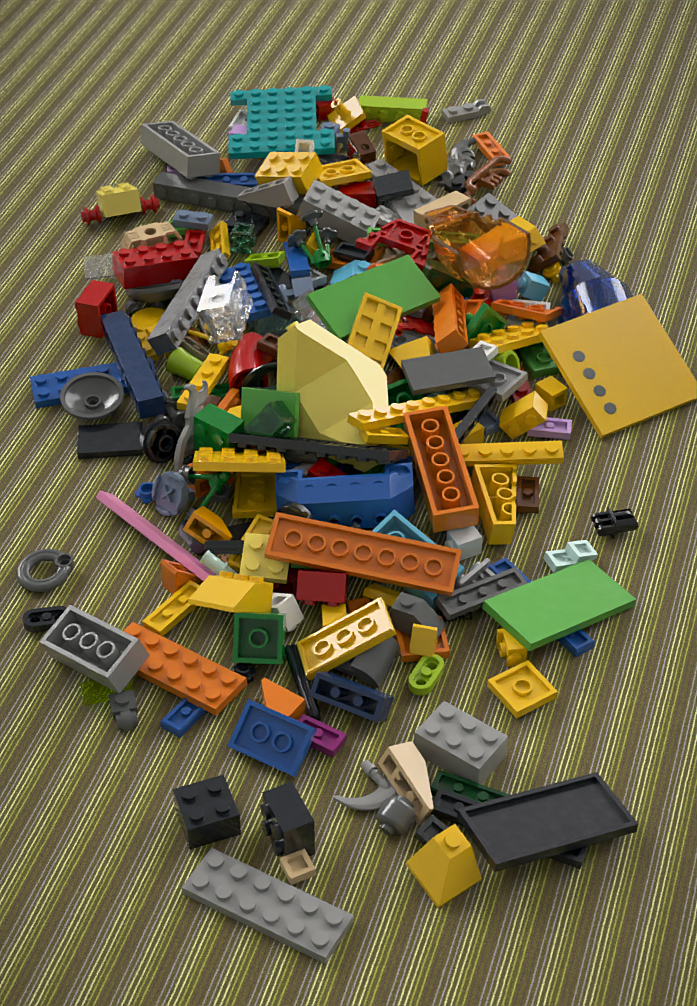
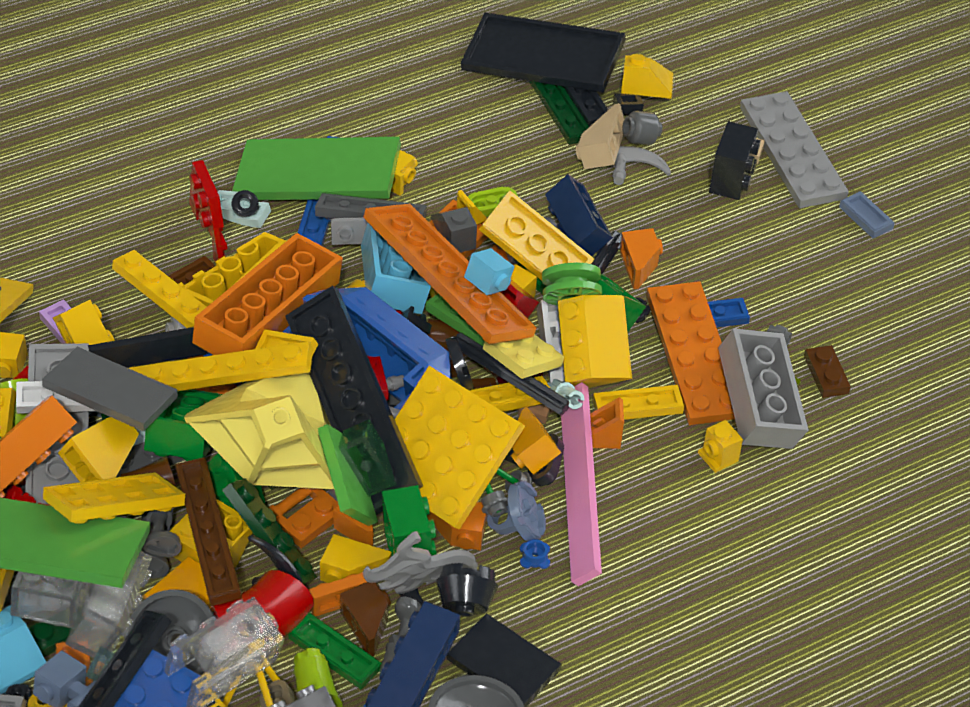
camera: 140 degrees left, 5 degrees up
dark grey piece [16,548,75,592] -> none
black plate [22,606,67,633] -> none
black brick [173,774,241,850] -> none
yellow plate [177,353,229,411] -> none
blue plate [227,699,317,777] -> none
magenta plate [298,714,347,758] -> none
light grey brick [414,701,508,785] -> none
yellow plate [487,660,558,719] -> none
black arm [591,507,639,539] -> none
none -> red wing [189,160,228,263]
none -> black plate [231,190,259,217]
none -> medium azure brick [464,248,515,295]
none -> bright green wheel [542,262,602,306]
none -> yellow brick [698,420,743,473]
none -> reddish brown plate [804,345,851,398]
none -> sand blue tile [839,191,895,239]

